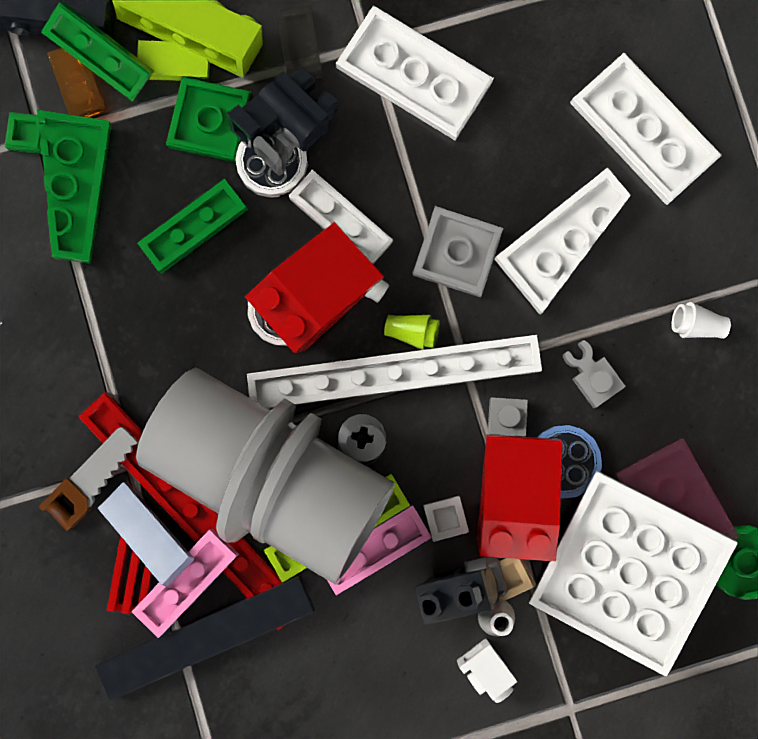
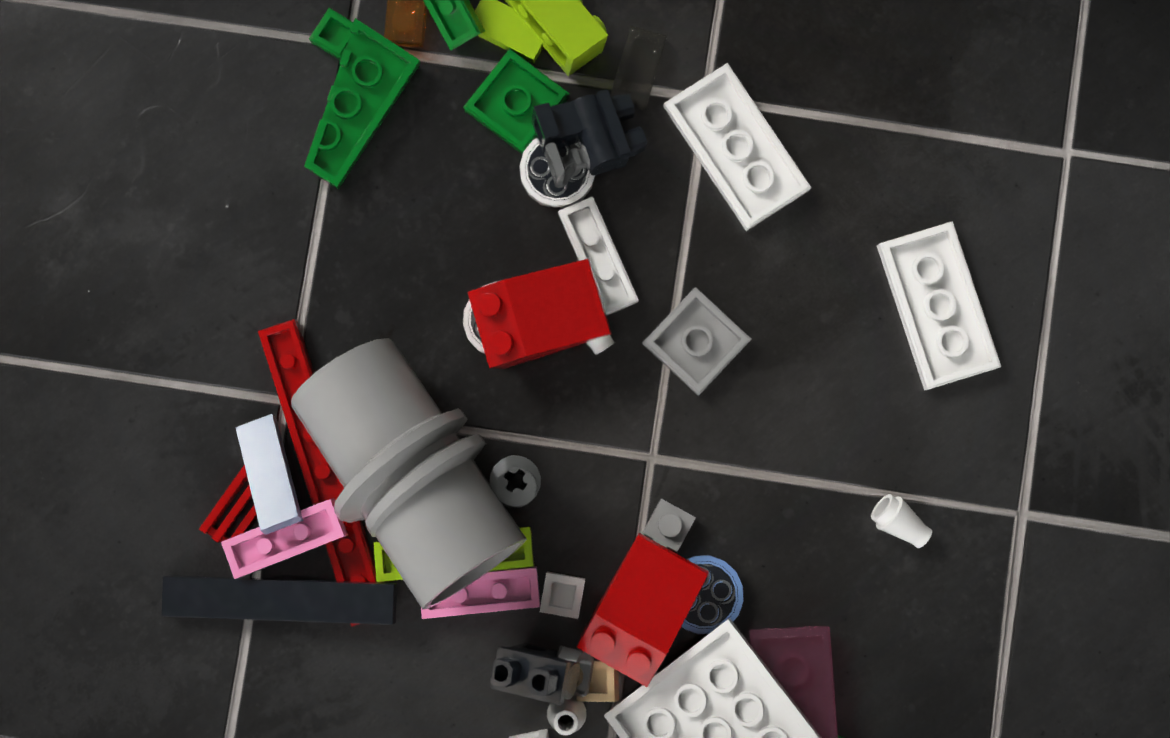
camera: 30 degrees right, 0 degrees up
light grey piece [39,427,139,532] -> none
green plate [137,179,248,274] -> none
white plate [247,335,542,409] -> none
lime cone [384,314,440,350] -> none
white wing [494,168,630,314] -> none
light grey plate [563,340,626,408] -> none

